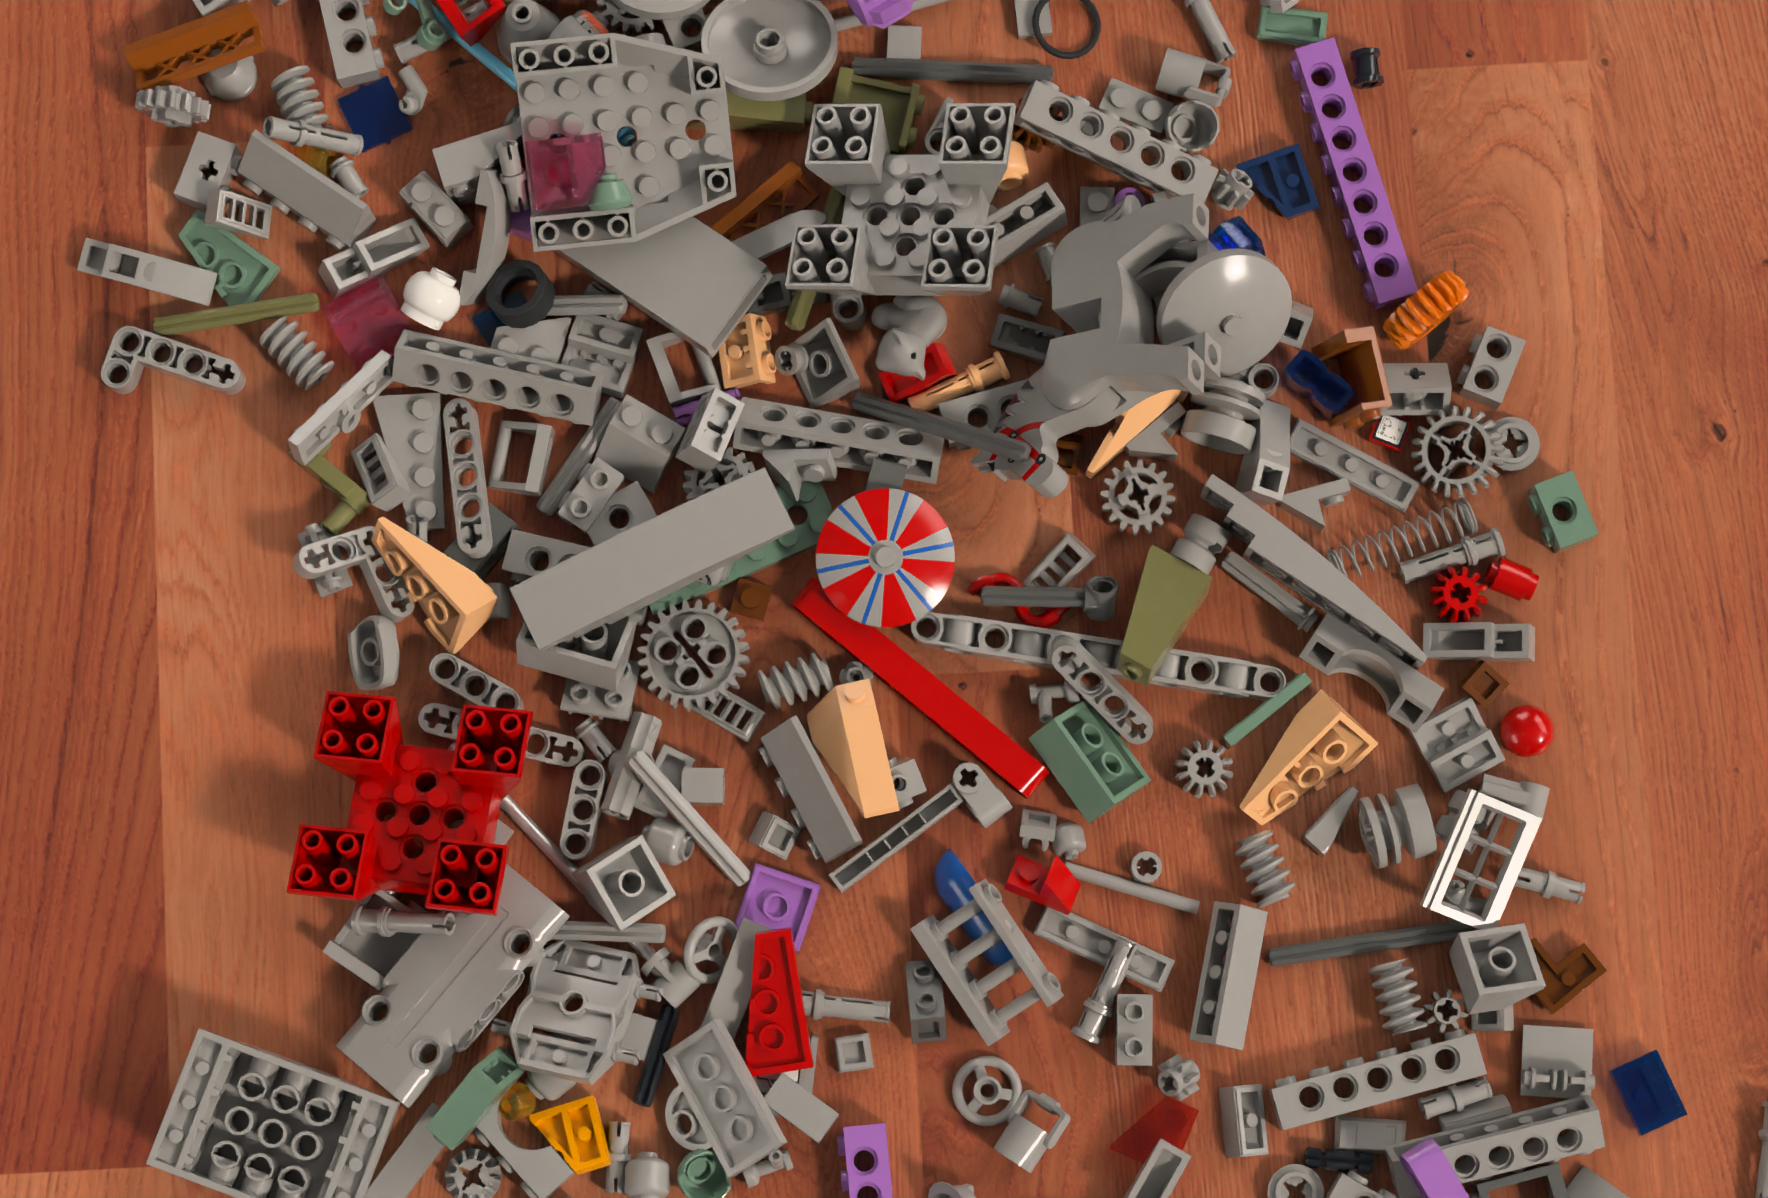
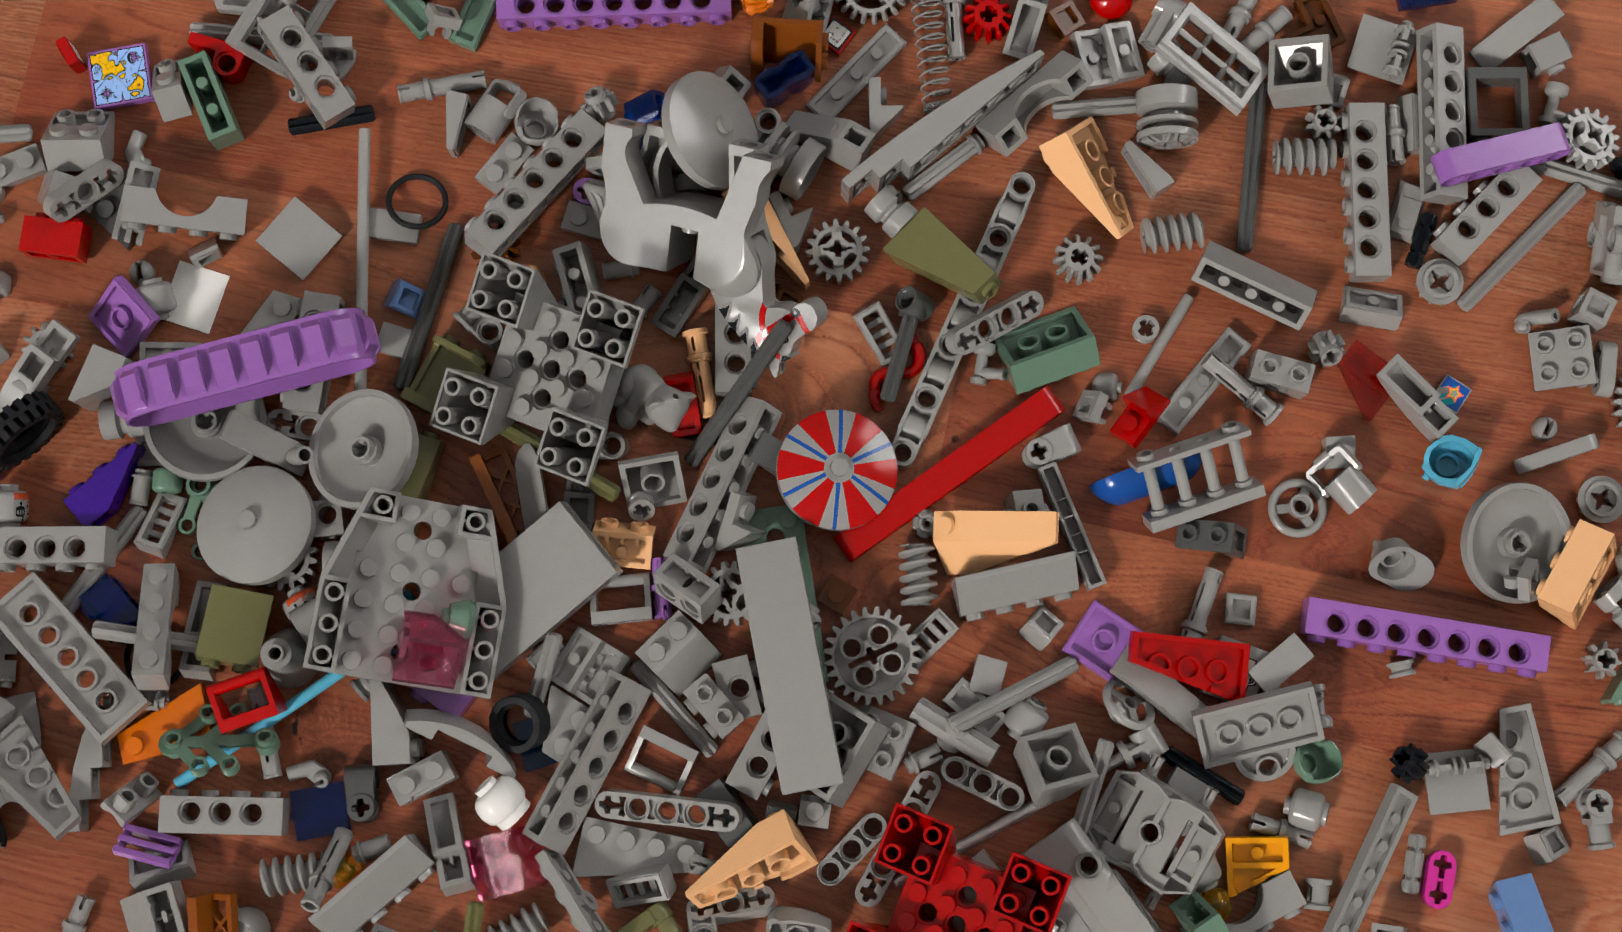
camera: 80 degrees left, 0 degrees up
light grey pin [495,140,531,212] -> none
sand green tile [1221,672,1312,750] -> none
dark blue wing [1236,143,1320,220] -> none
none -> dark grey piece [344,763,380,823]
none -> medium blue slope [383,279,425,319]
none -> light grey slope [446,90,473,158]
none -> light grey brick [797,794,831,829]
none -> light grey axle [1051,96,1136,119]
none -> light grey pin [1240,5,1293,53]
none -> light grey slope [1321,435,1356,470]

